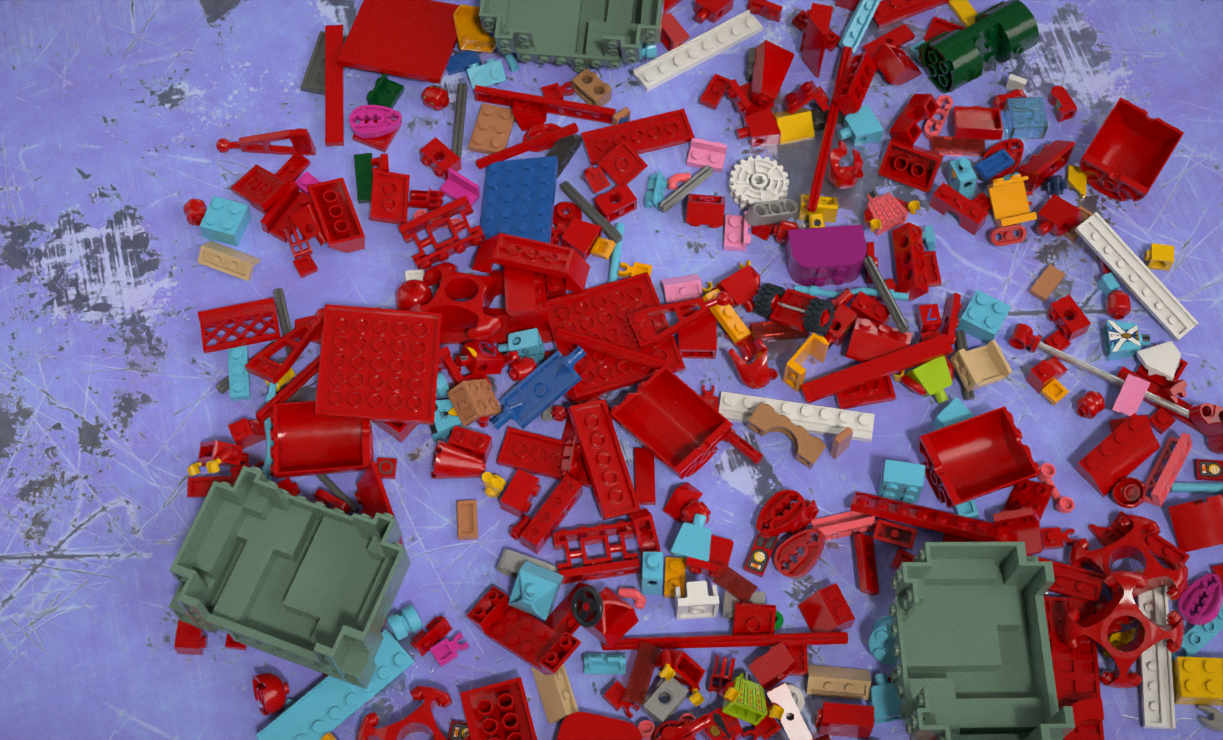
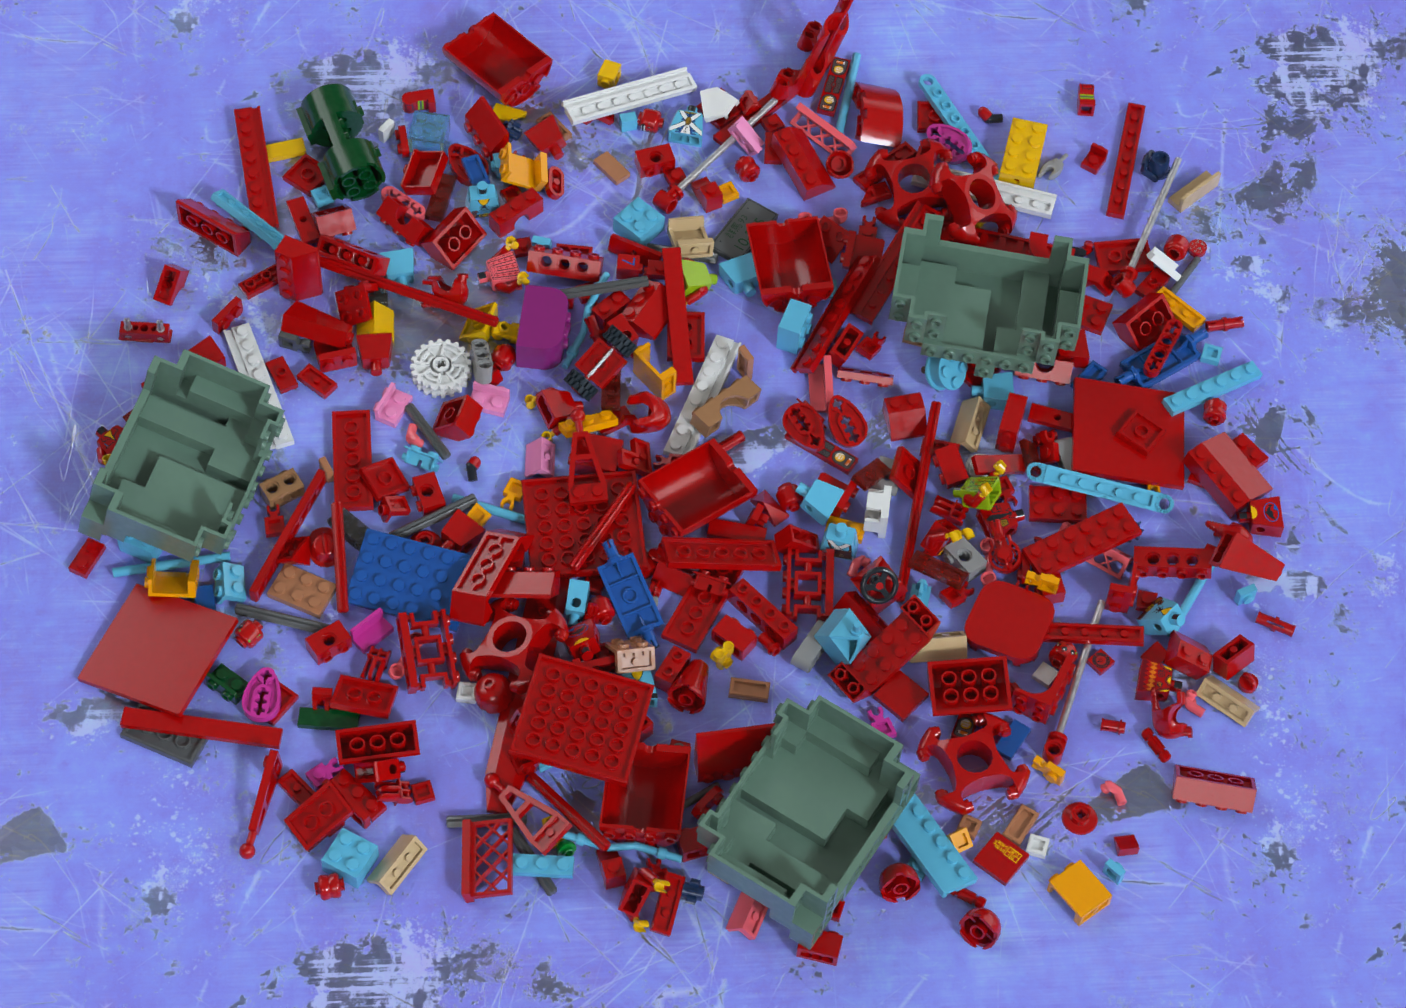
camera: 80 degrees left, 5 degrees down
none -> red plate [265,356,298,394]
none -> black arm [466,456,481,482]
none -> red plate [513,237,532,258]
none -> green plate [556,840,576,856]
none -> red plate [617,437,652,476]
none -> dark grey tile [713,198,778,260]
none -> red tile [745,503,769,527]
none -> red tile [873,670,929,722]

